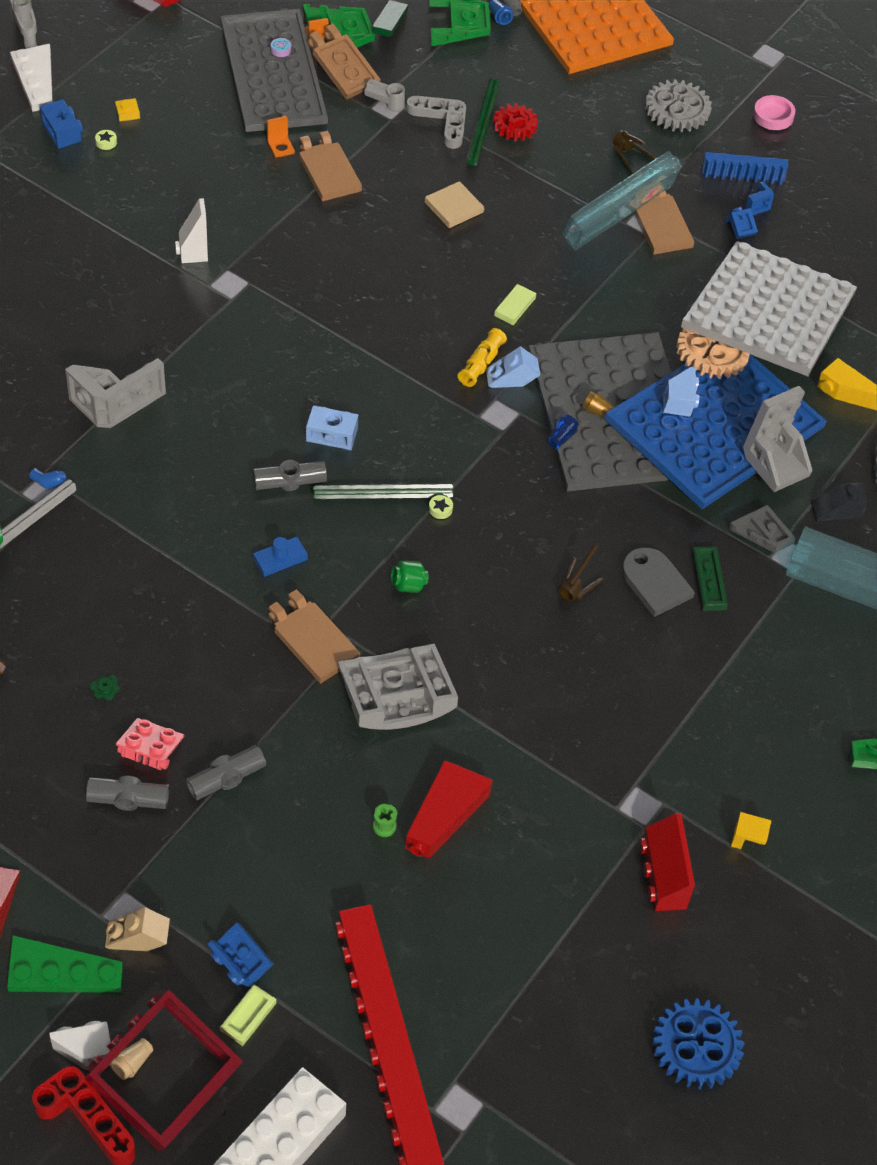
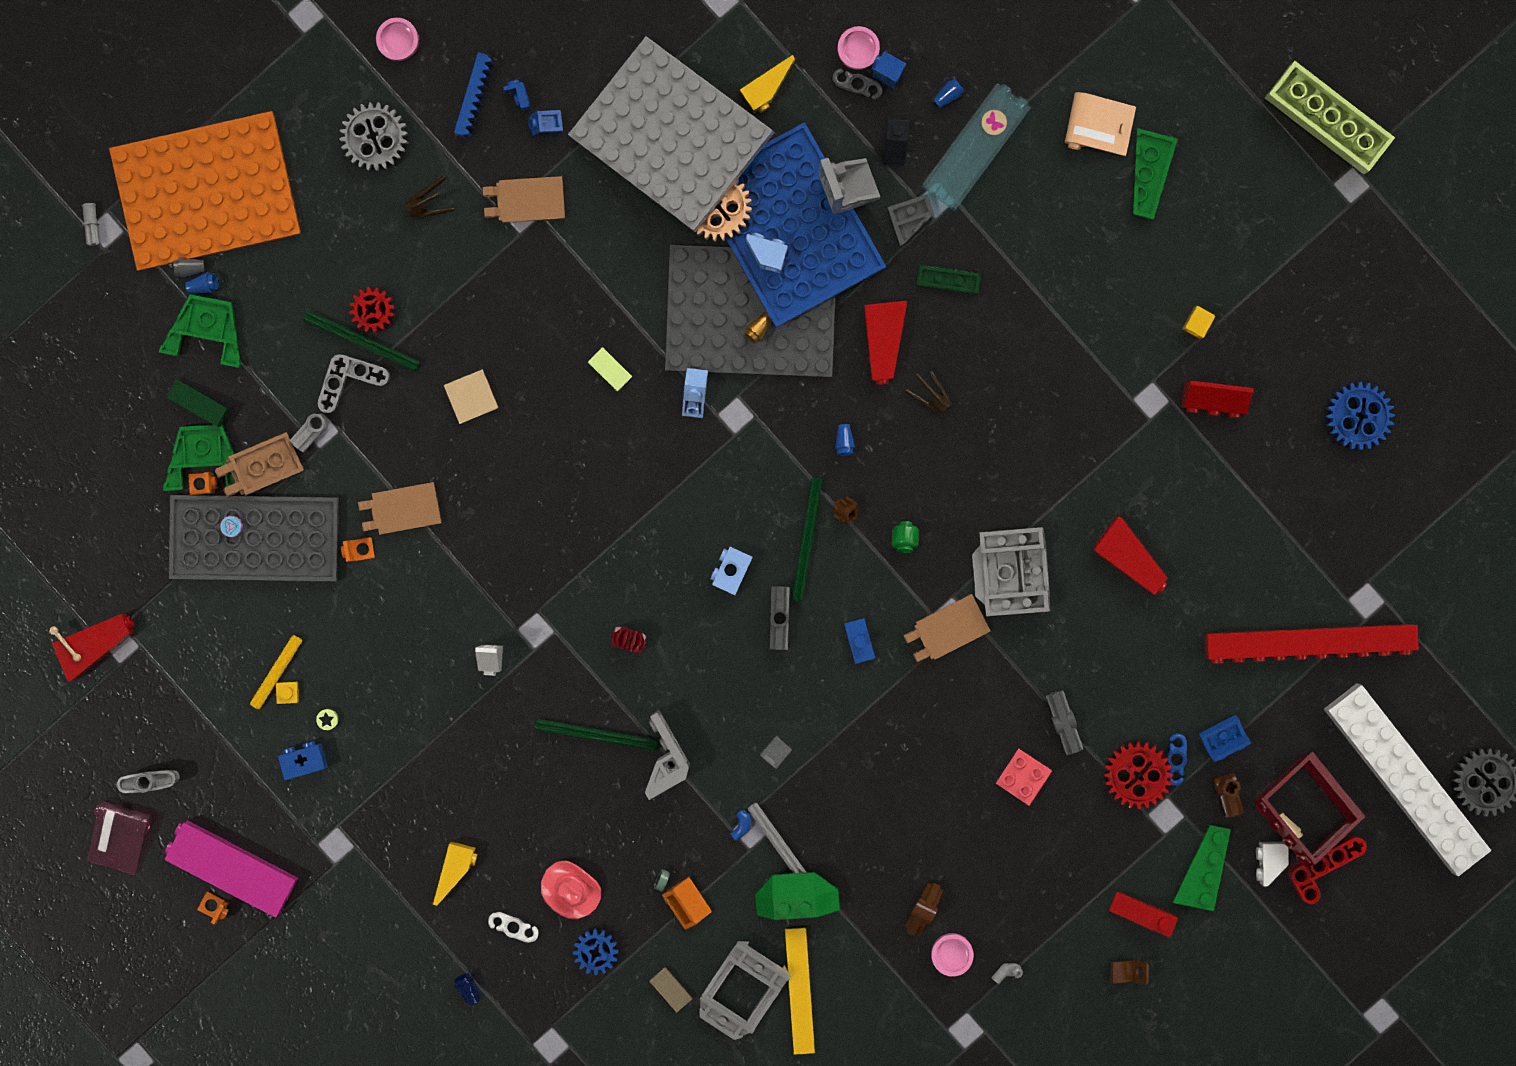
camera: 75 degrees left, 35 degrees up
white wing [10,44,53,112] -> none
dark grey piece [86,776,169,811] -> none
dark green plant [90,675,120,701] -> none
tan slope [105,907,170,951] -> none
yellowish green tile [220,984,276,1046] -> none
bright green bush [373,804,397,837] -> none
yellowish green tile [429,495,453,519] -> none
yellow piece [458,328,507,387] -> none
clear blue cone [547,414,579,449] -> none
clear light blue brick [562,151,682,251] -> none
dark grey tile [622,548,695,617] -> none
none -> yellow axle [250,635,302,709]
none -> dark green axle [534,719,658,751]
none -> dark red gear [610,626,647,654]
none -> clear panel [760,735,791,768]
none -> reddish brown gear [833,496,859,524]
none -> blue cone [835,424,856,456]
none -> red slope [864,301,907,385]
none -> red gear [1104,741,1173,809]
none -> blue piece [1167,733,1187,786]
none -> reddish brown piece [1213,773,1244,817]

